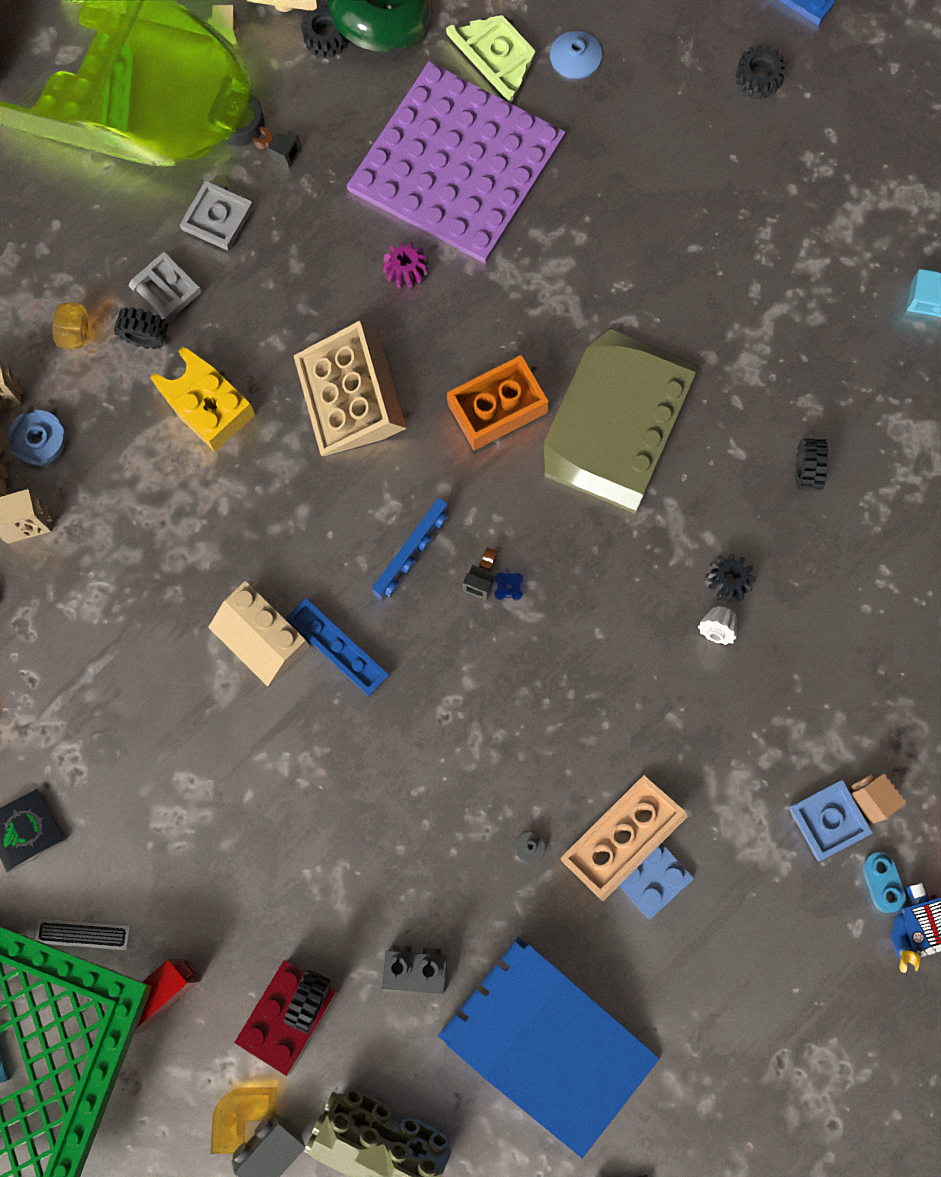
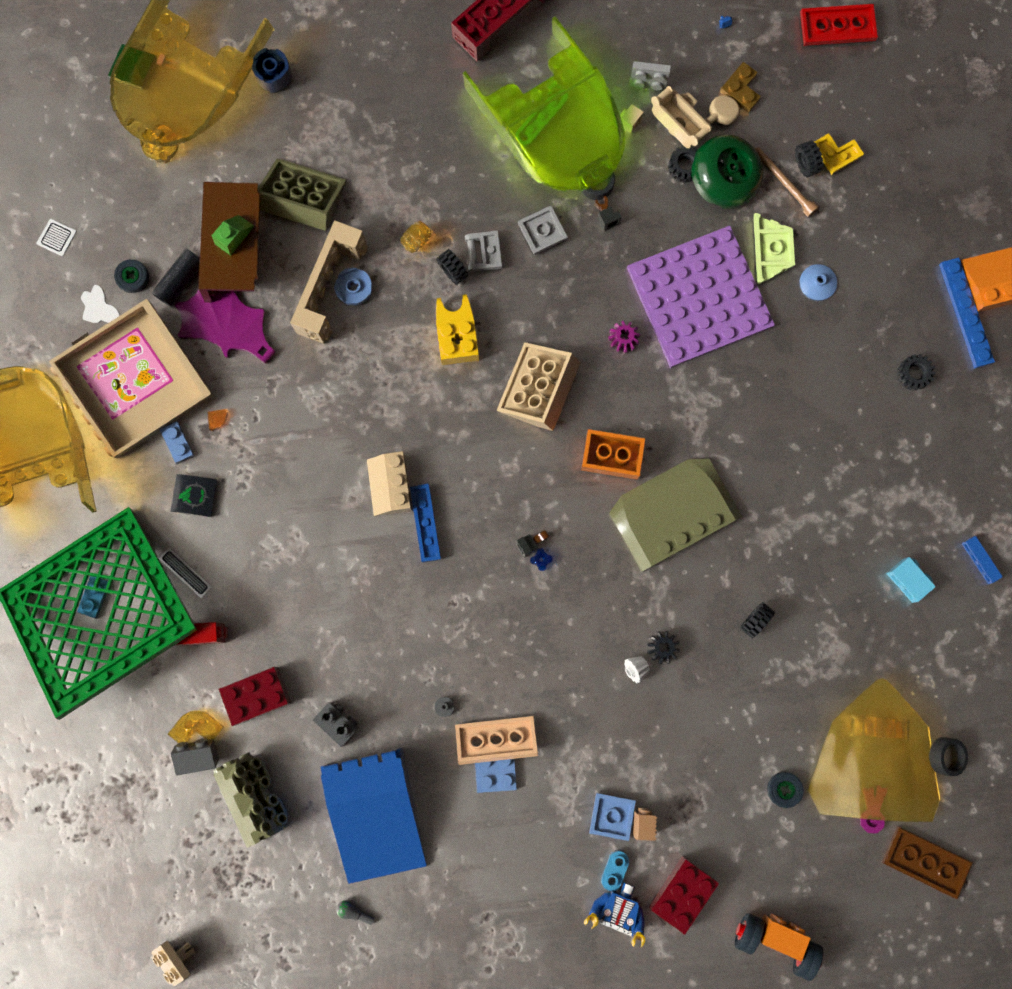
camera: 35 degrees right, 5 degrees up
black tyre [284,969,332,1034] -> none
blue plate [371,497,450,601] -> none

